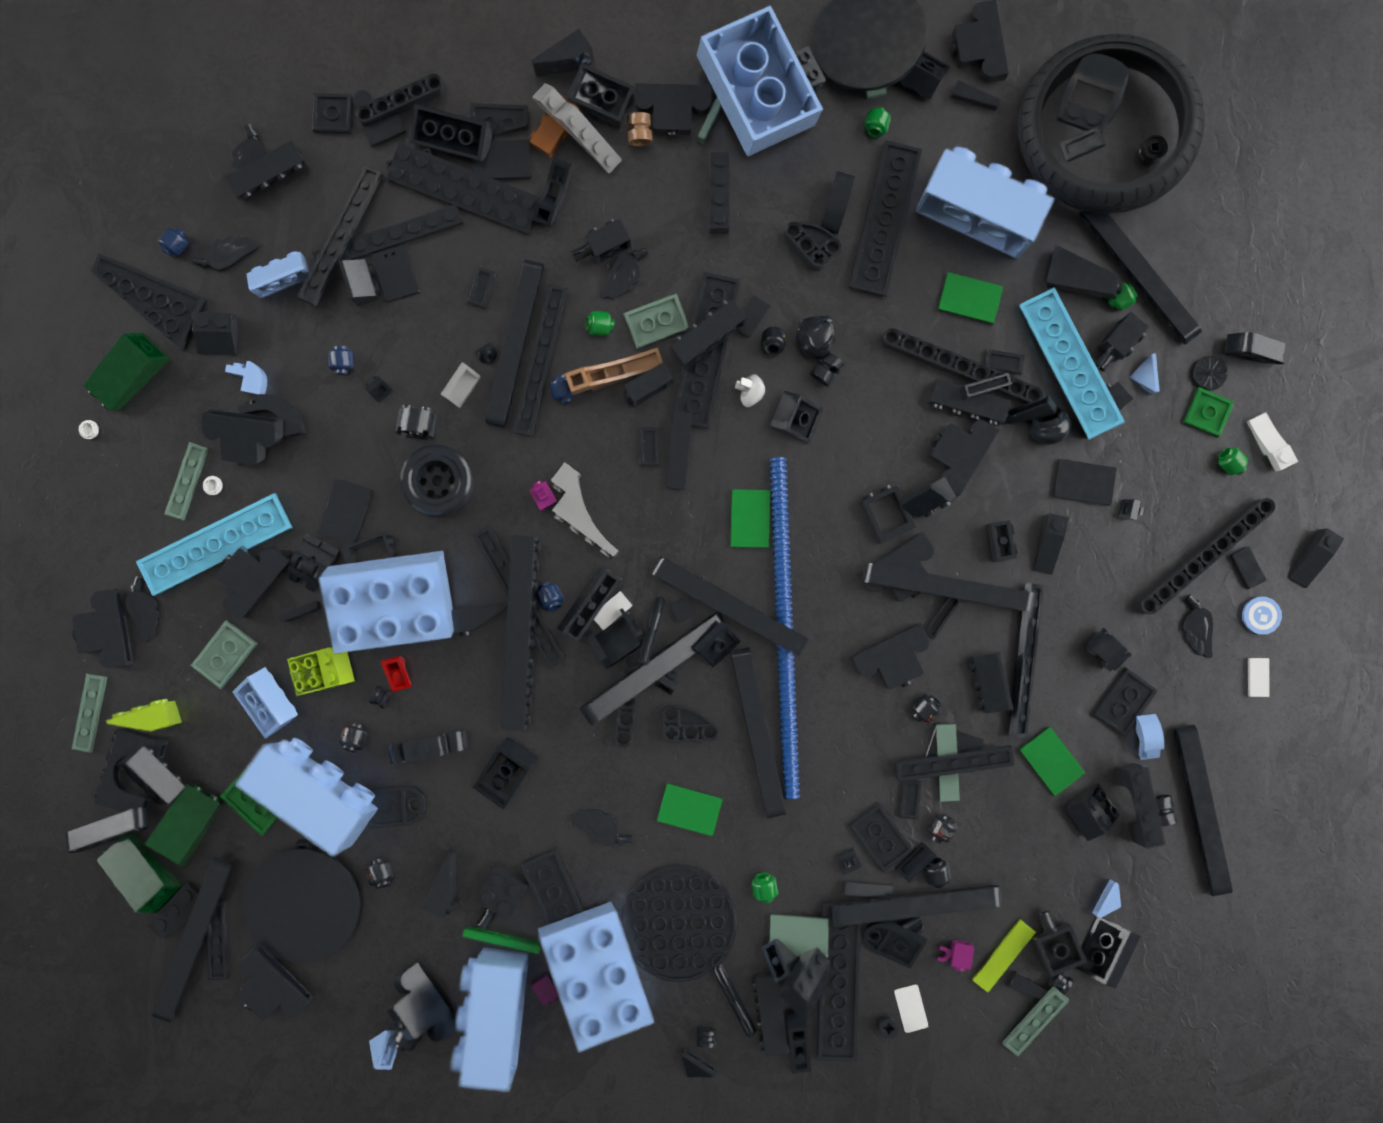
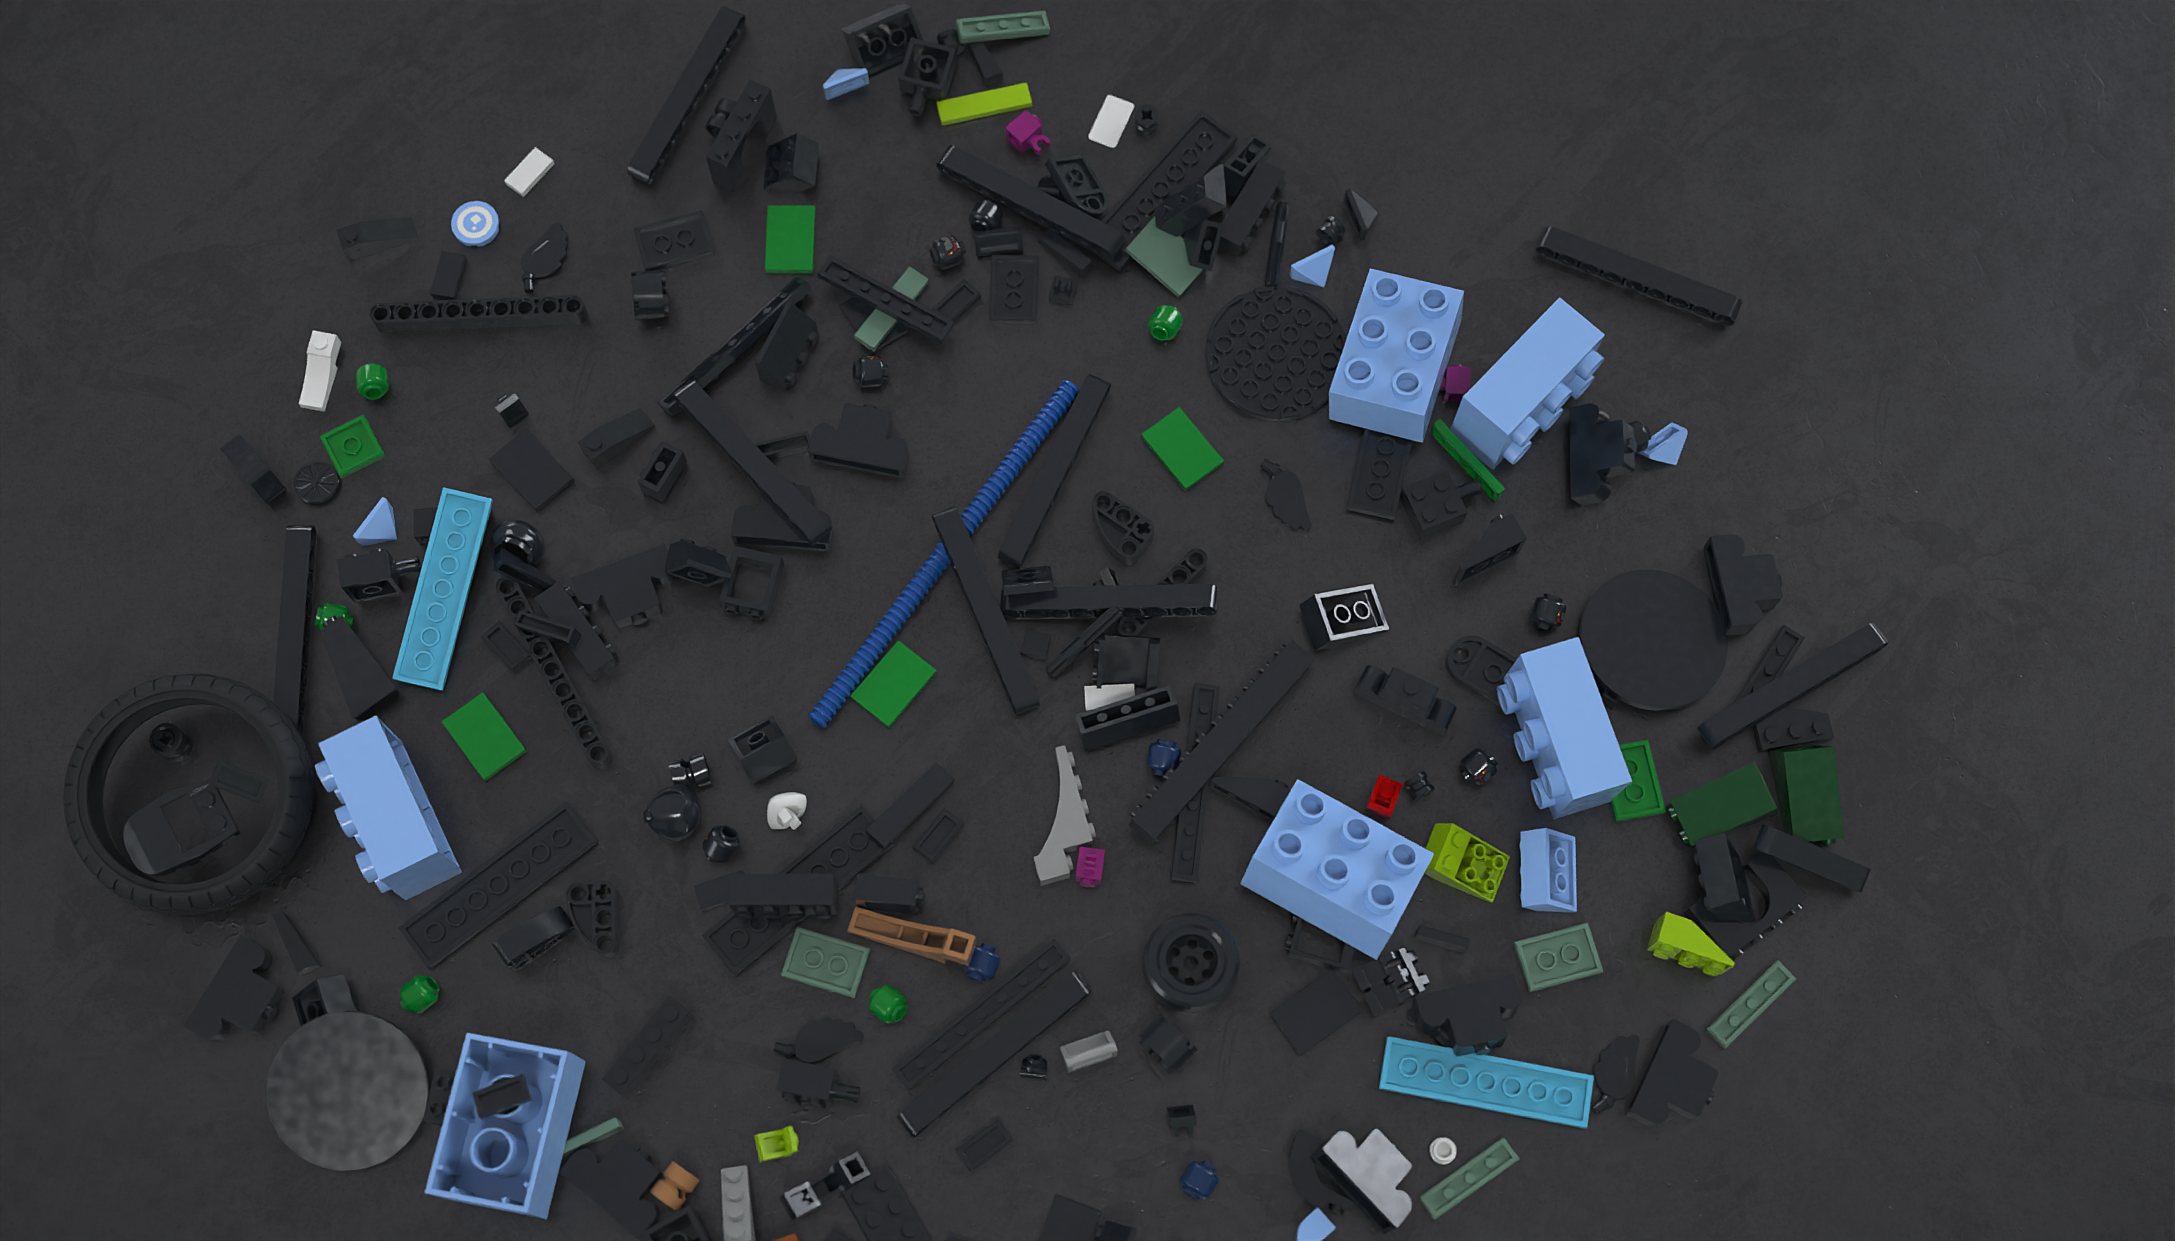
camera: 140 degrees left, 15 degrees down
light blue brick [1135,714,1164,760] -> none
none -> black tile [472,1074,533,1120]
none -> lime bracket [754,1126,799,1162]
none -> light blue slope [1290,244,1335,288]

